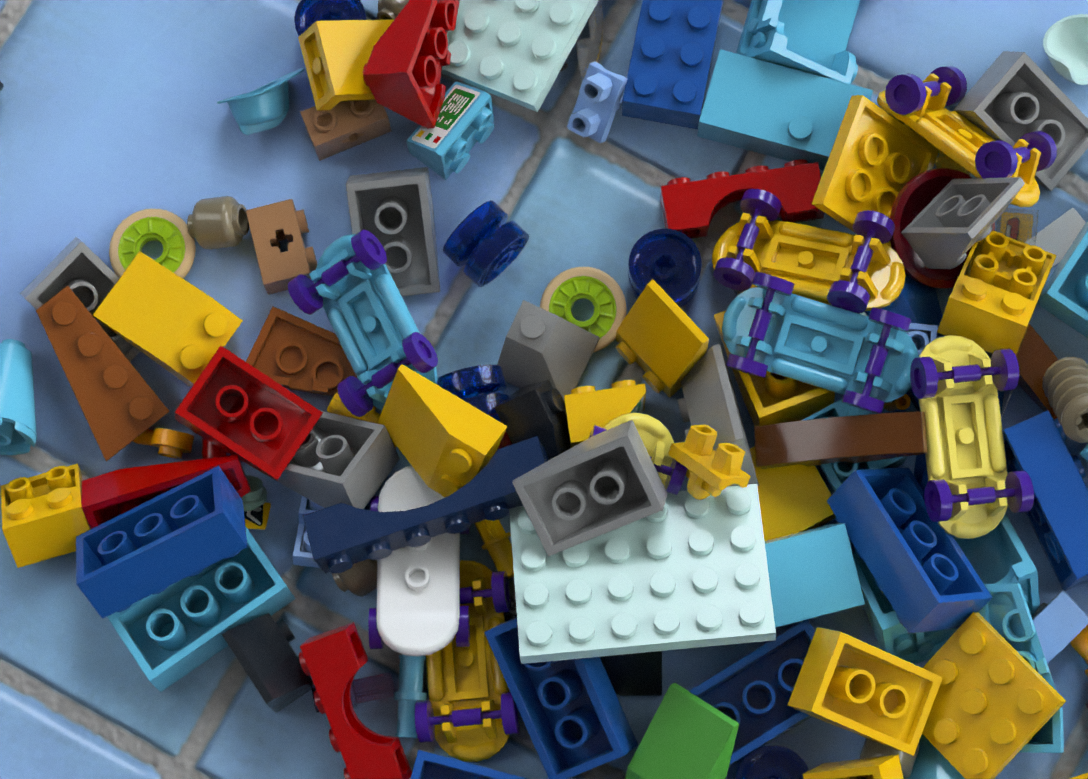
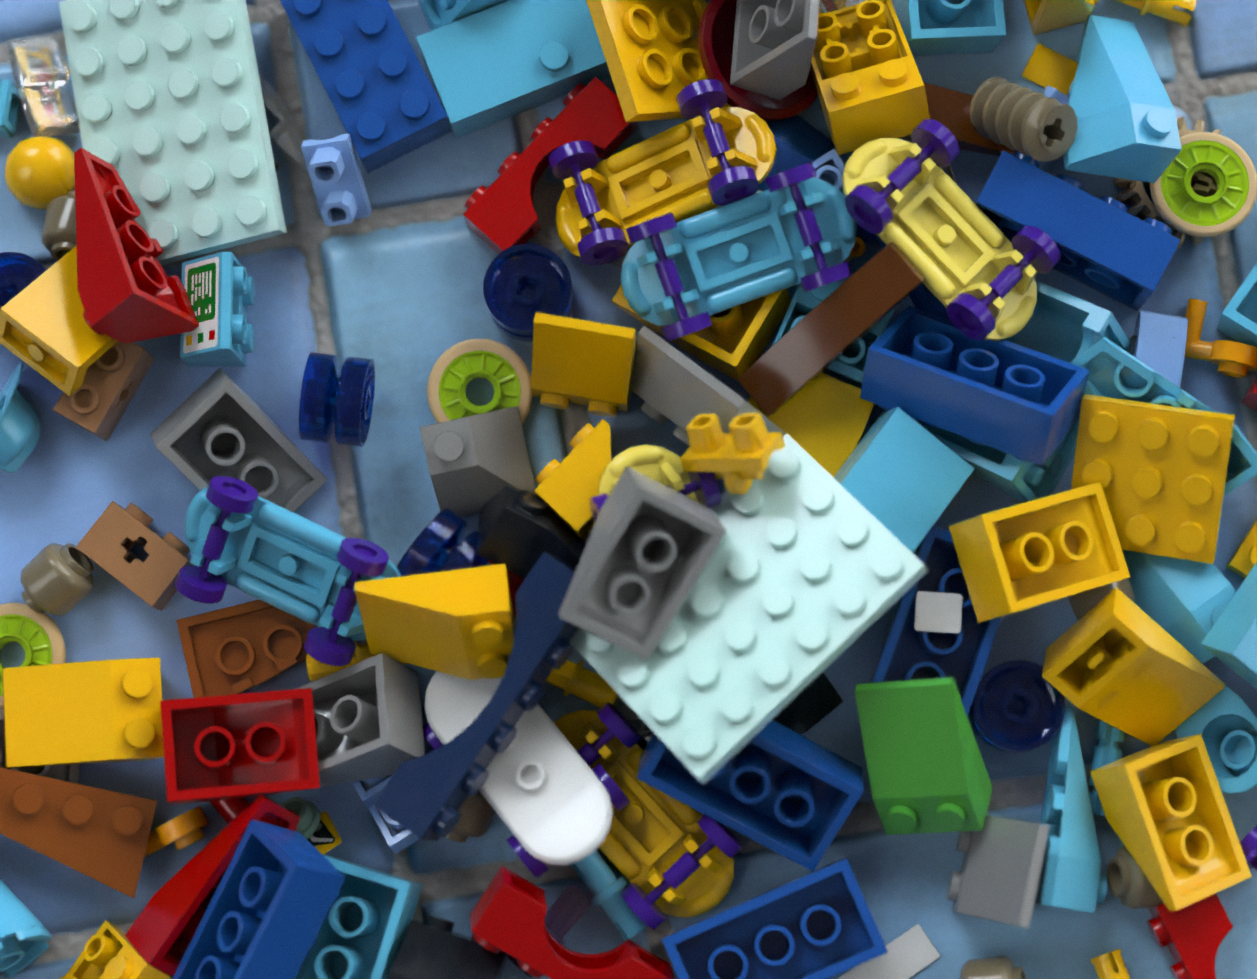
camera: 35 degrees left, 5 degrees up
none -> white sticker [914,591,963,634]

